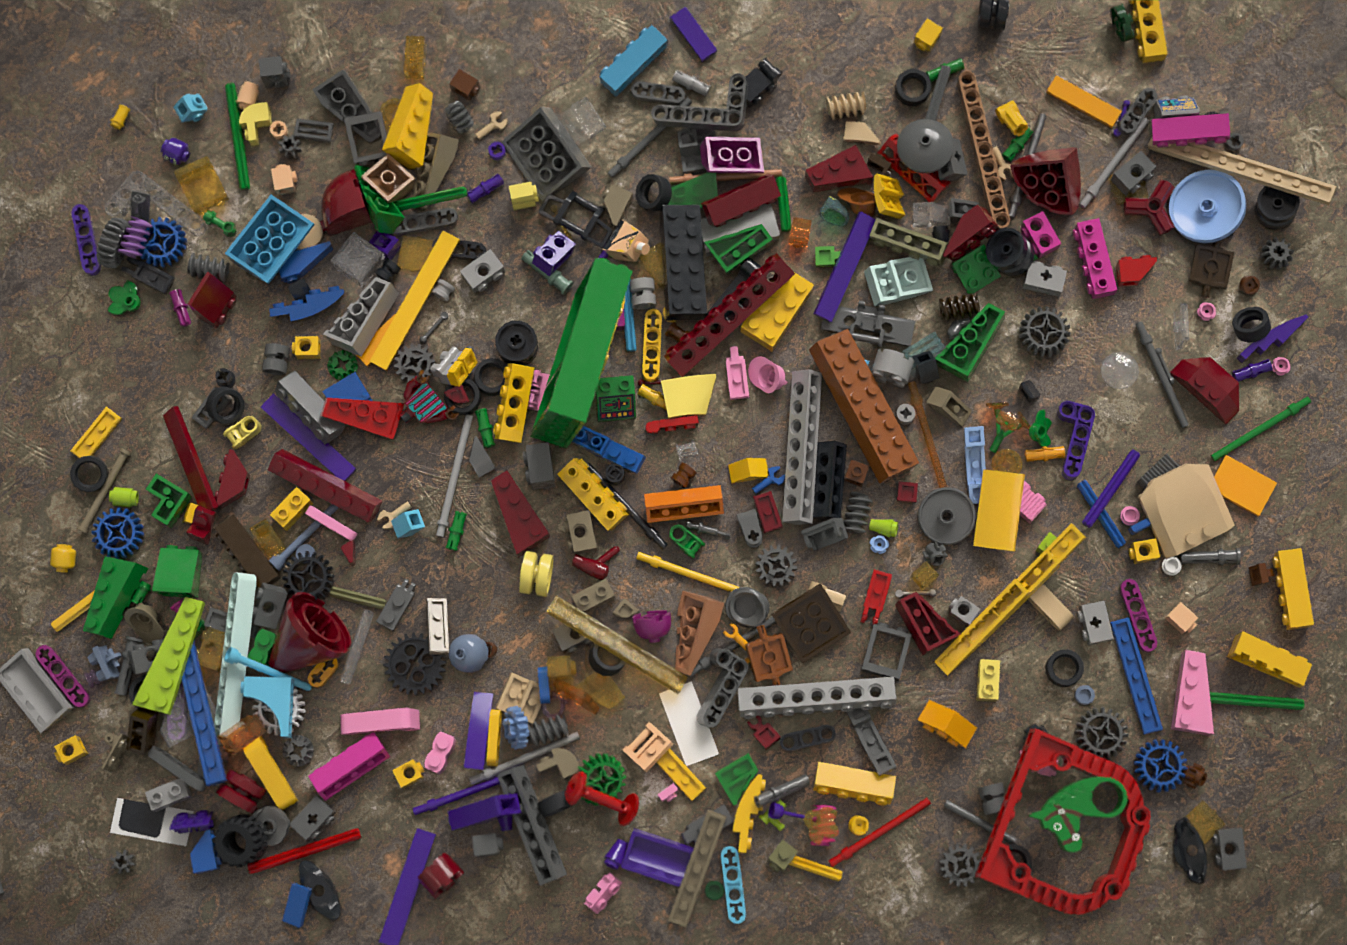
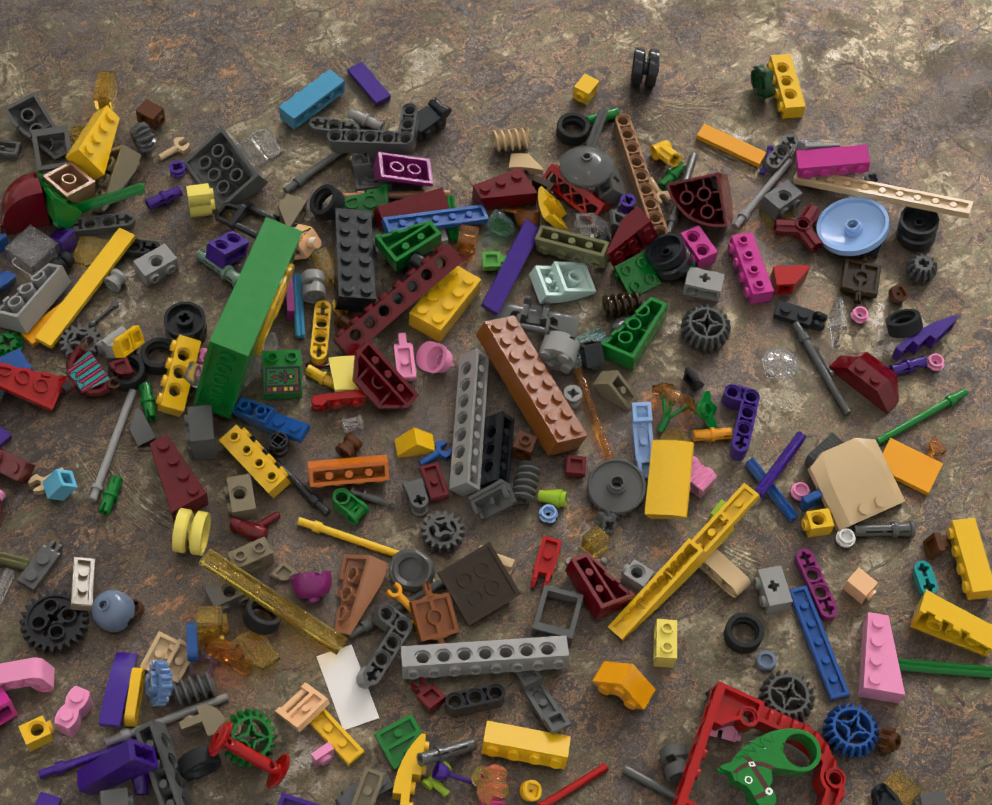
camera: 10 degrees left, 20 degrees down
none -> clear tile [183,361,202,389]
none -> dark red wedge [352,339,419,409]
none -> blue plate [381,204,489,234]
none -> dark purple bush [618,194,636,215]
none -> black hinge [773,300,828,331]
none -> teal beam [912,560,938,596]
none -> clear orange tile [928,436,947,458]

